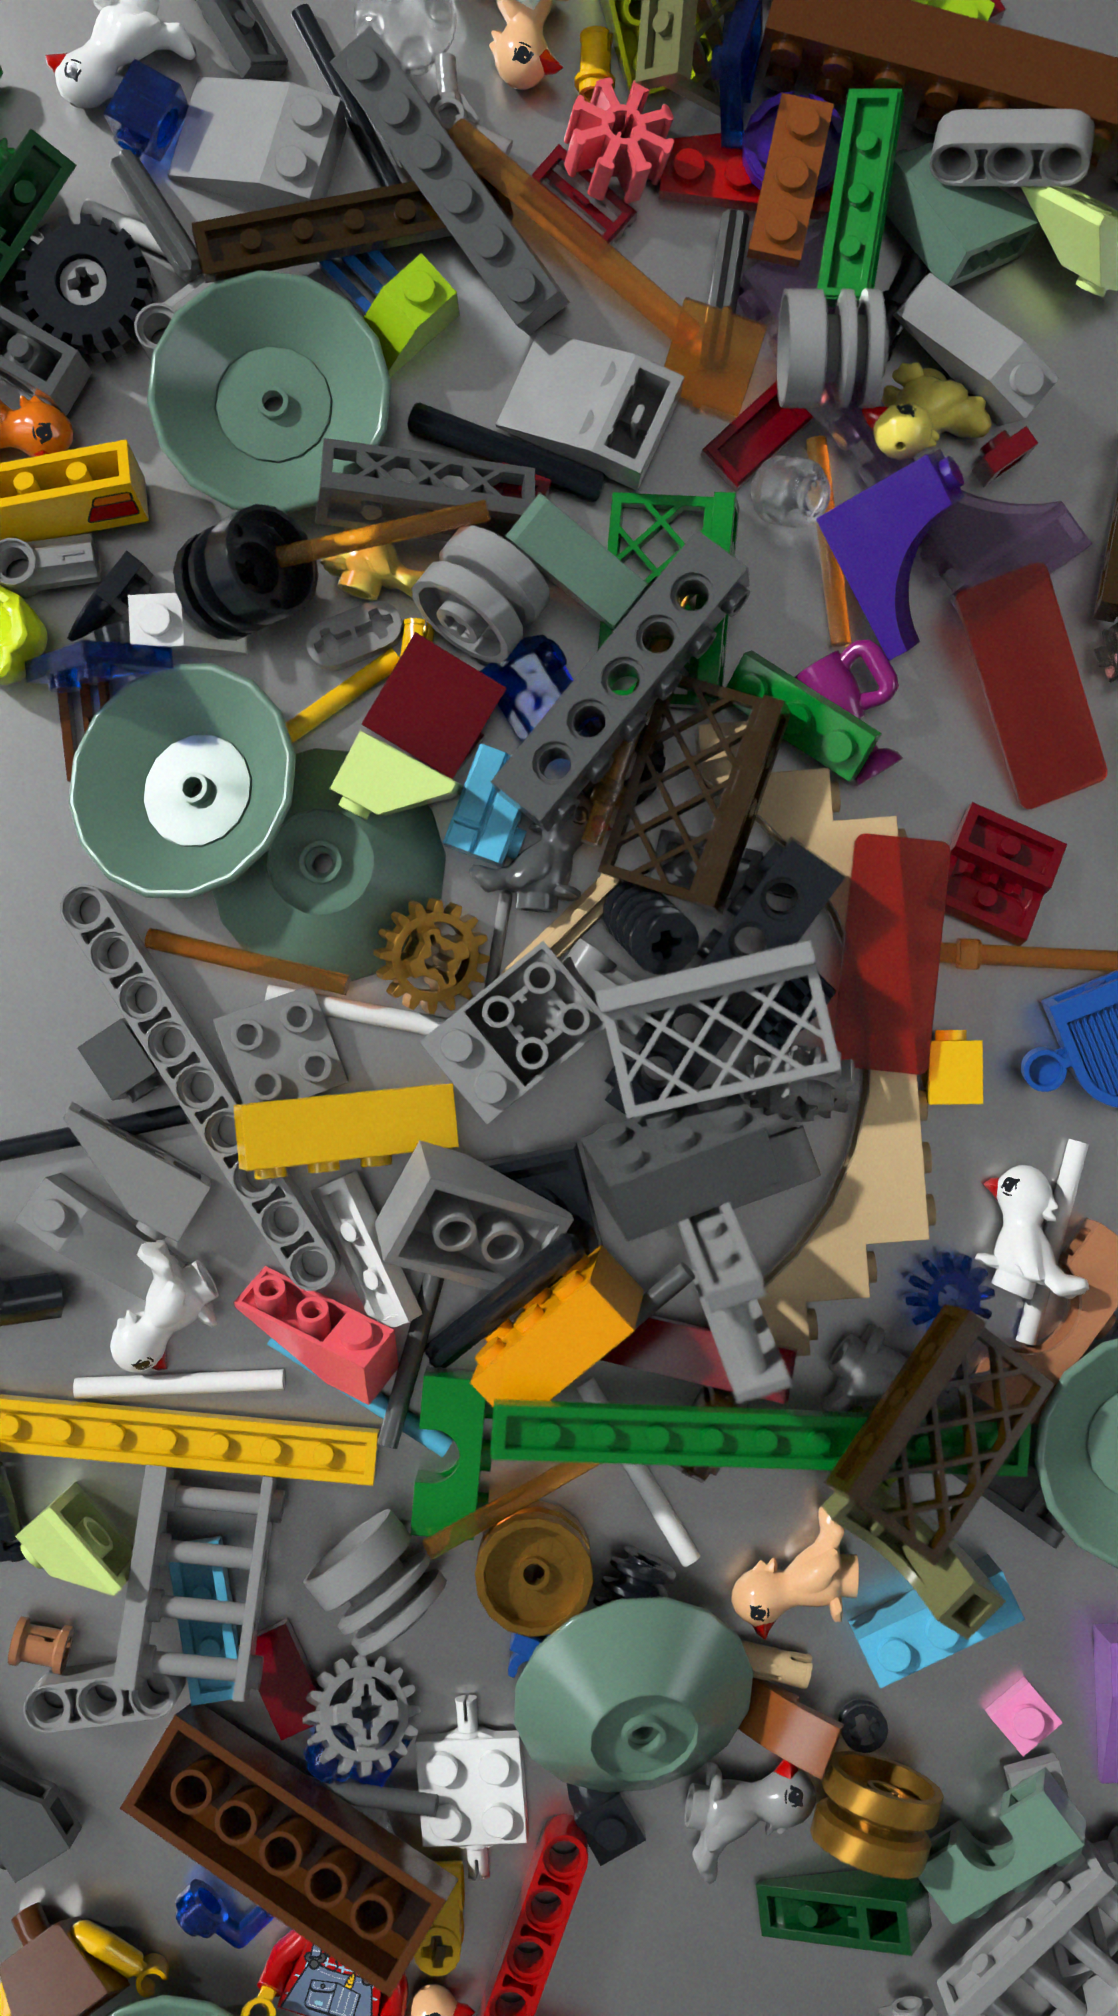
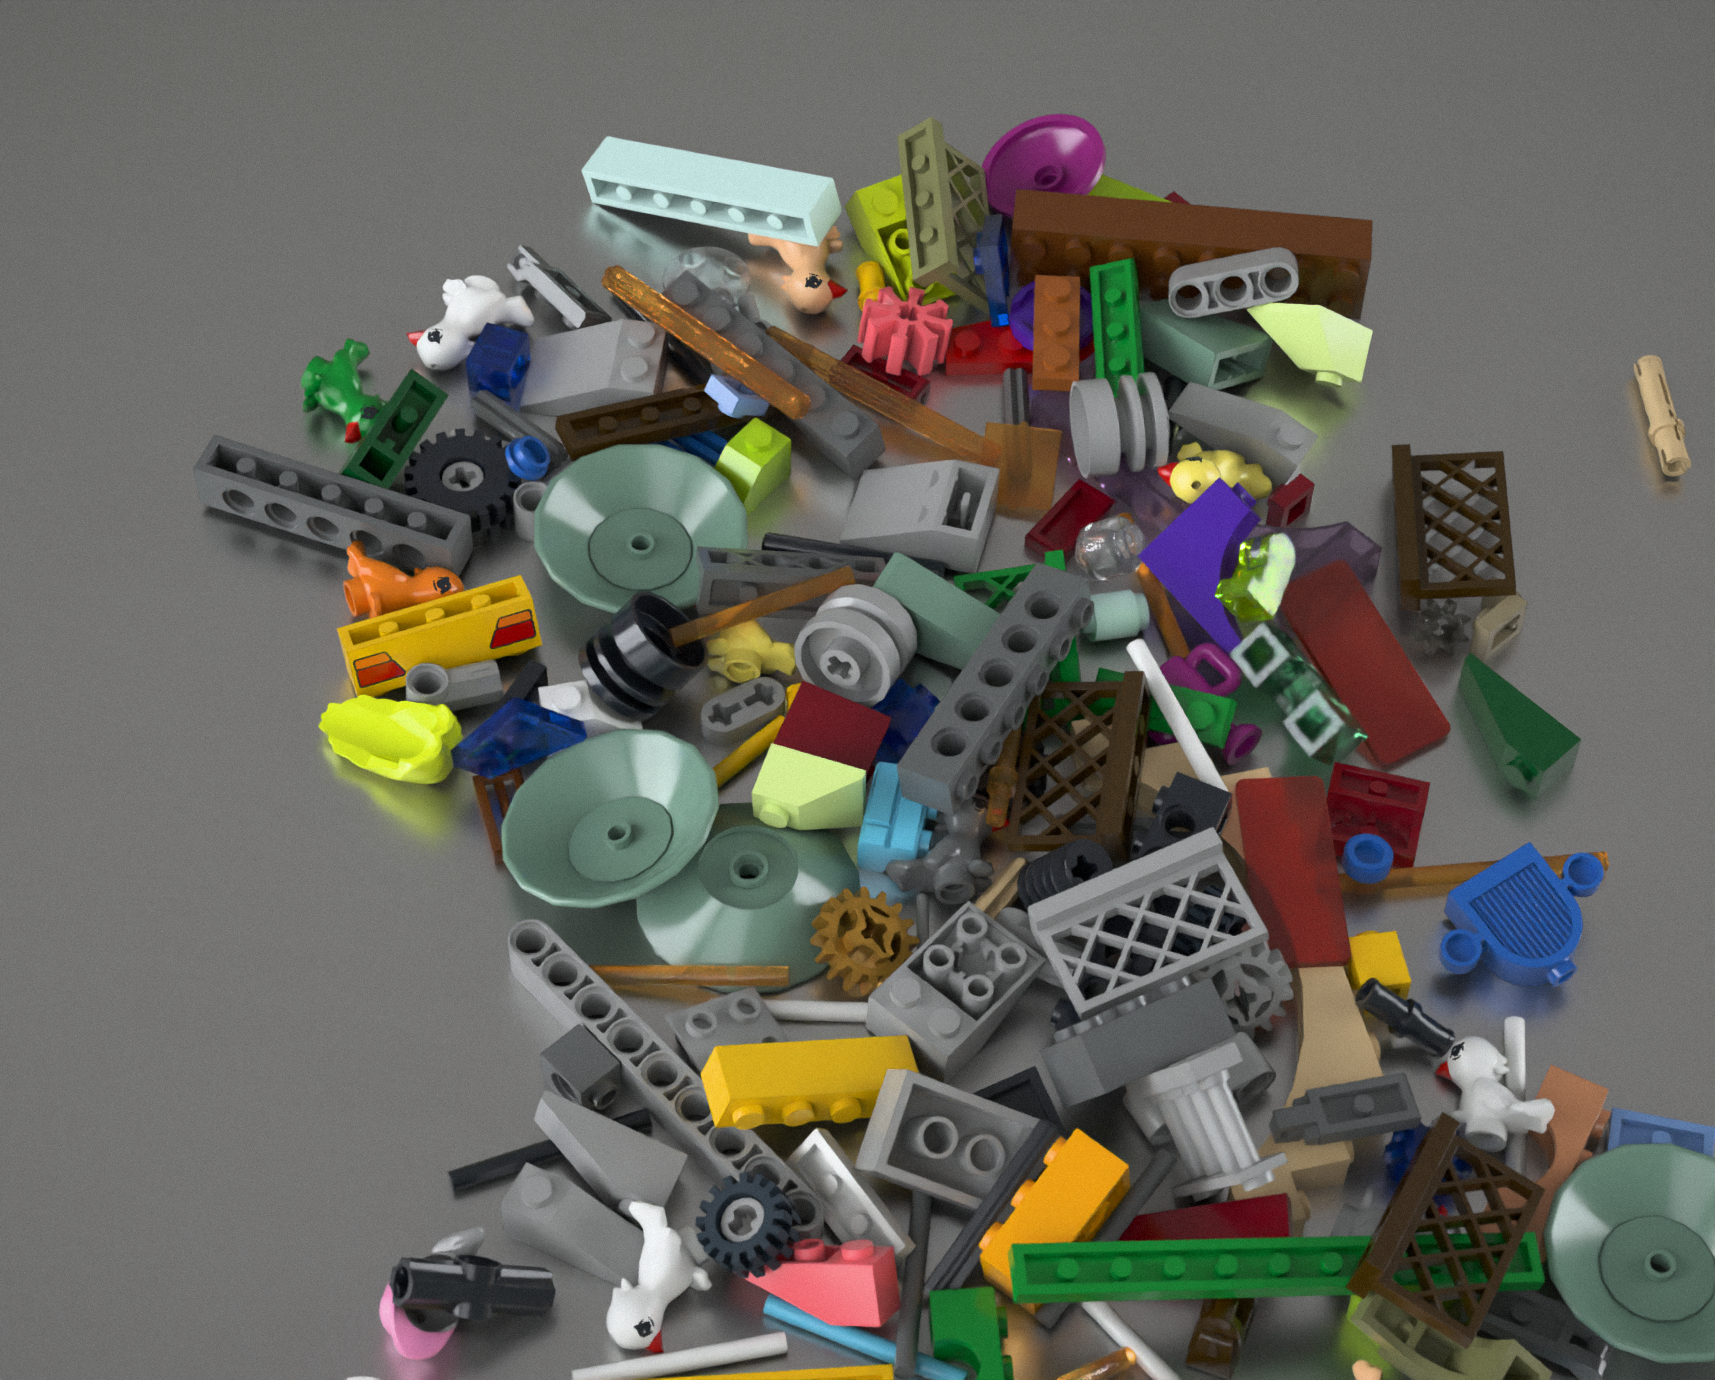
camera: 10 degrees left, 35 degrees down
none -> blue plate [505,436,550,481]
none -> clear orange axle [601,265,811,420]
none -> black bush [695,1172,801,1278]
none -> medium blue plate [704,375,771,418]
none -> light aqua brick [1079,589,1149,642]
none -> white bar [1126,639,1229,792]
none -> clear neon green leg [1214,533,1295,624]
none -> clear green arch [1229,621,1369,767]
none -> dark grey hinge [1269,1073,1421,1145]
none -> blue tile [1341,834,1394,884]
none -> black pin [1355,978,1455,1059]

